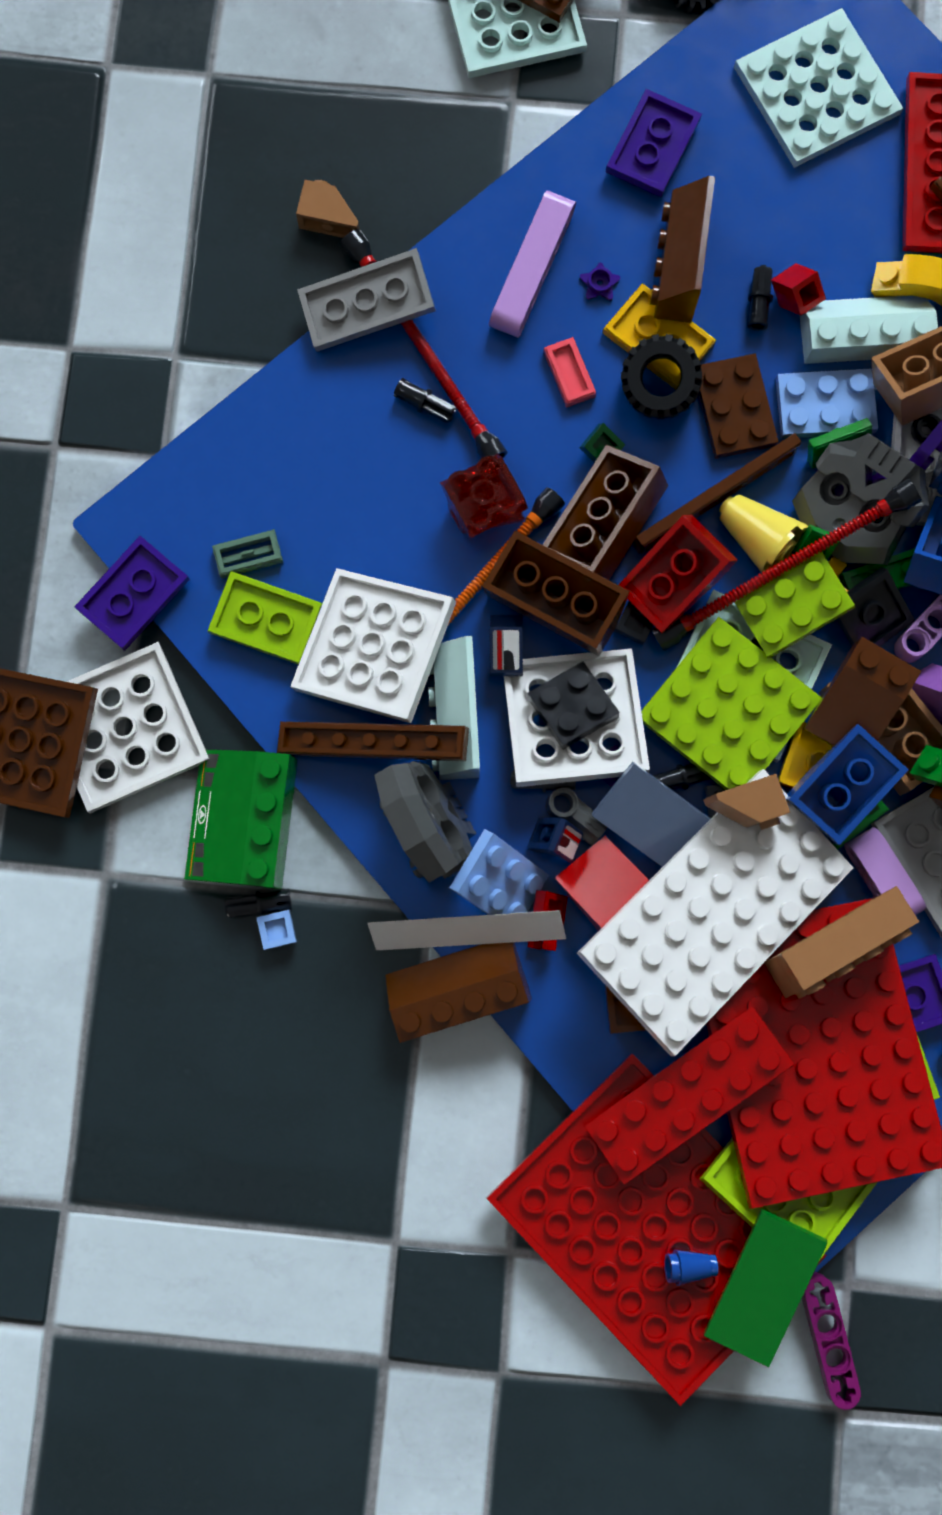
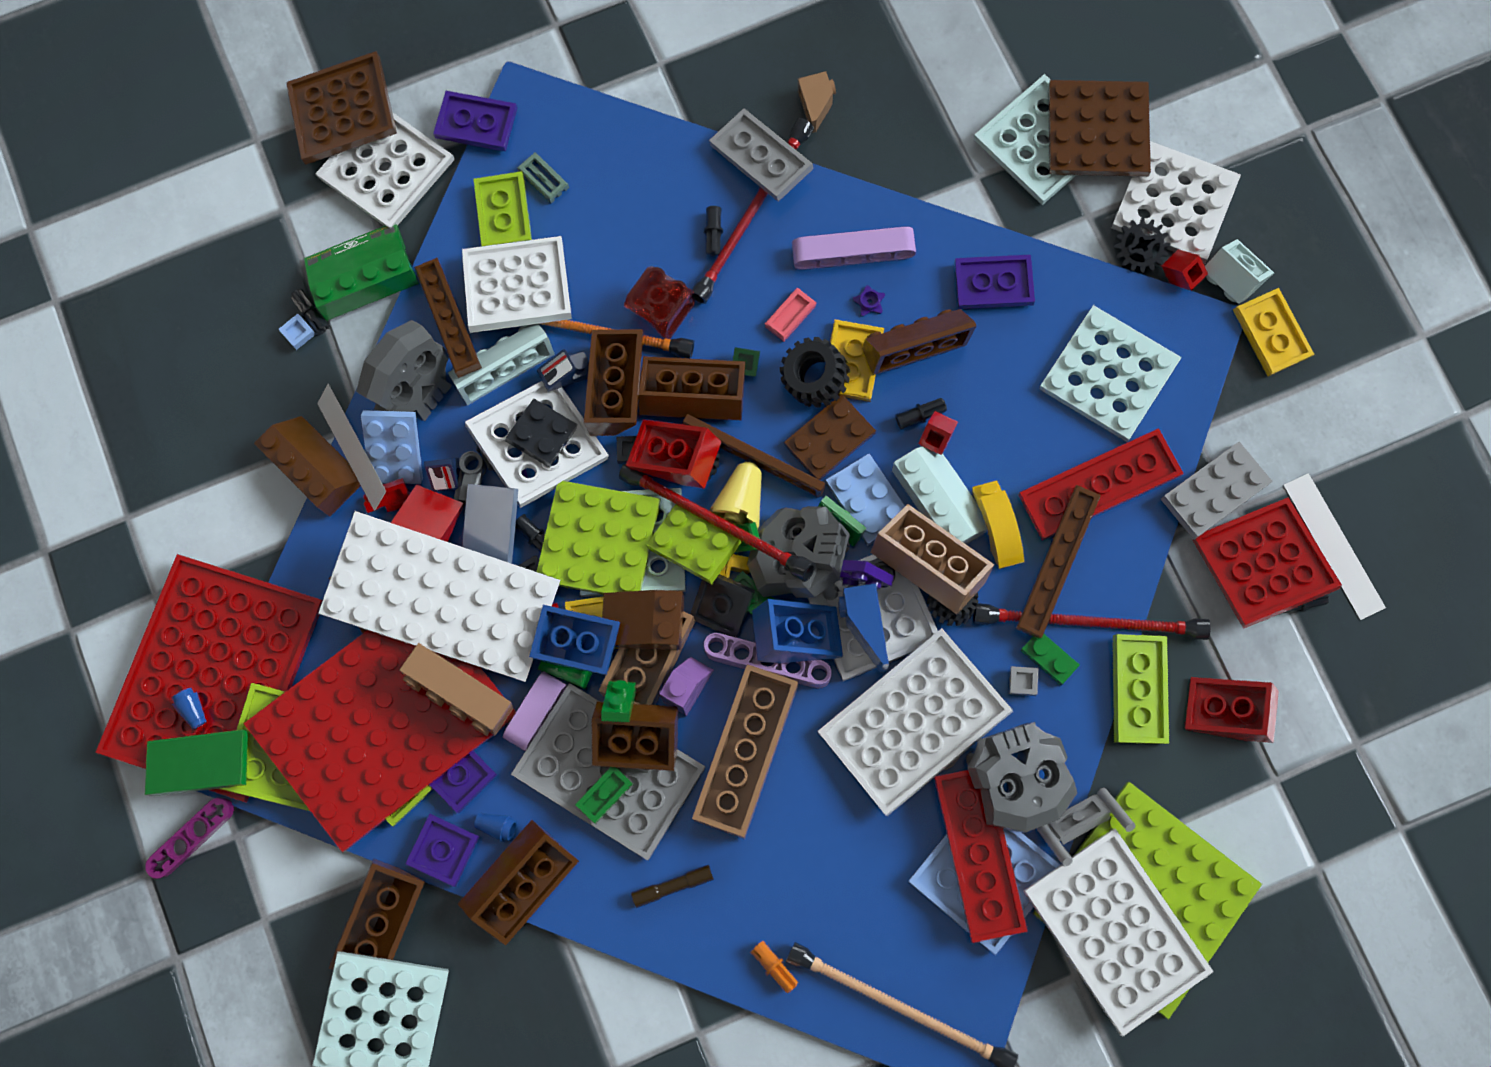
camera: 70 degrees right, 5 degrees down
red plate [585,1006,795,1185] -> none
medium nougat slope [703,774,790,830] -> none

